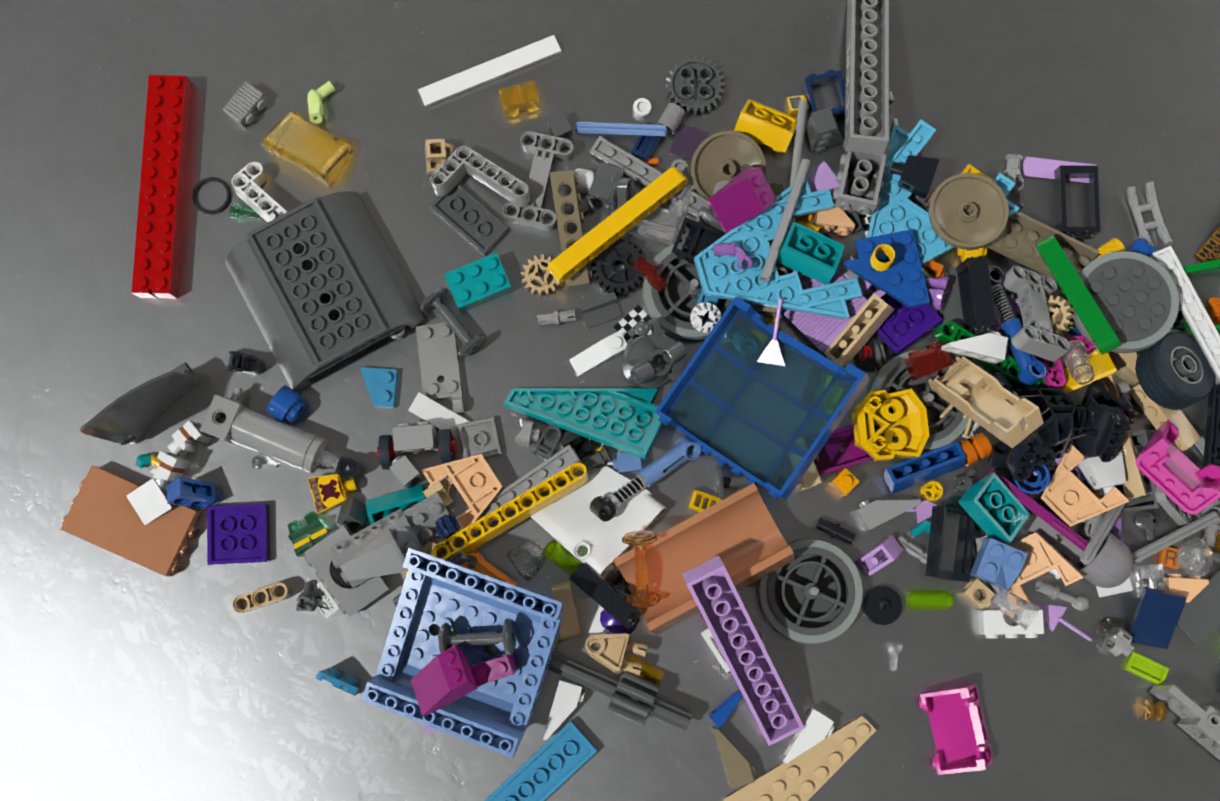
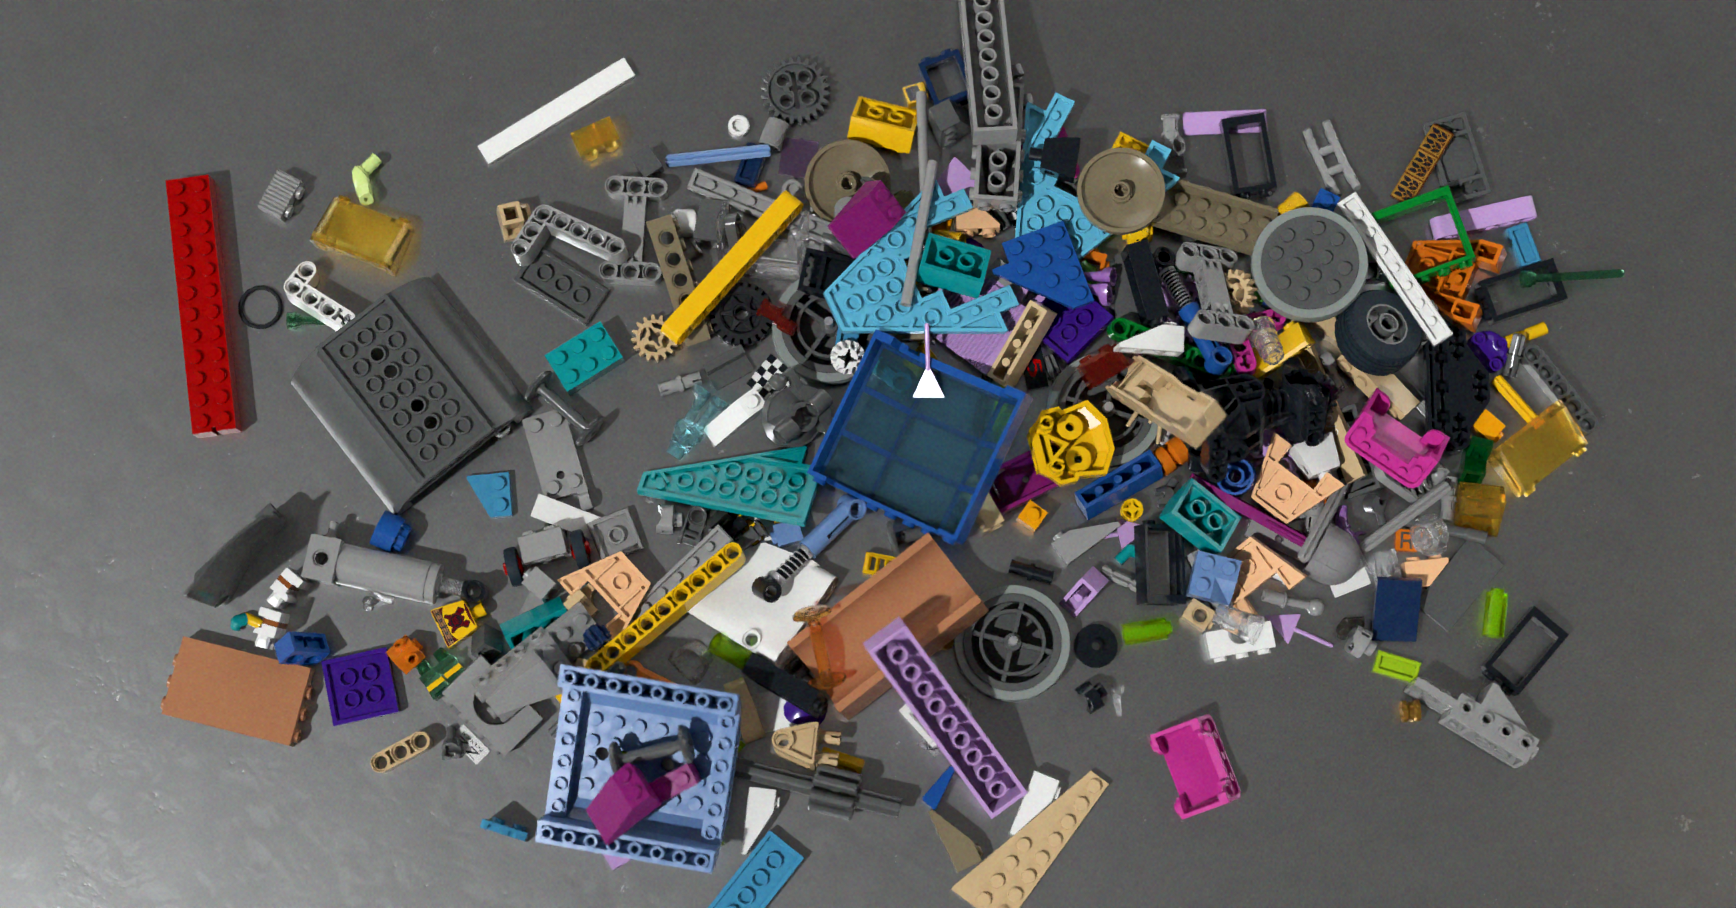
camera: 10 degrees left, 0 degrees up
white sticker [126,479,172,525] -> none
black piece [225,351,265,375] -> none
medium lavender piece [713,242,752,270] -> none
yellow piece [870,244,895,271] -> none
green beam [1035,235,1121,355] -> none
none -> orange brick [386,634,426,675]
none -> clear light blue piece [666,384,729,460]
none -> black piece [1074,680,1108,715]

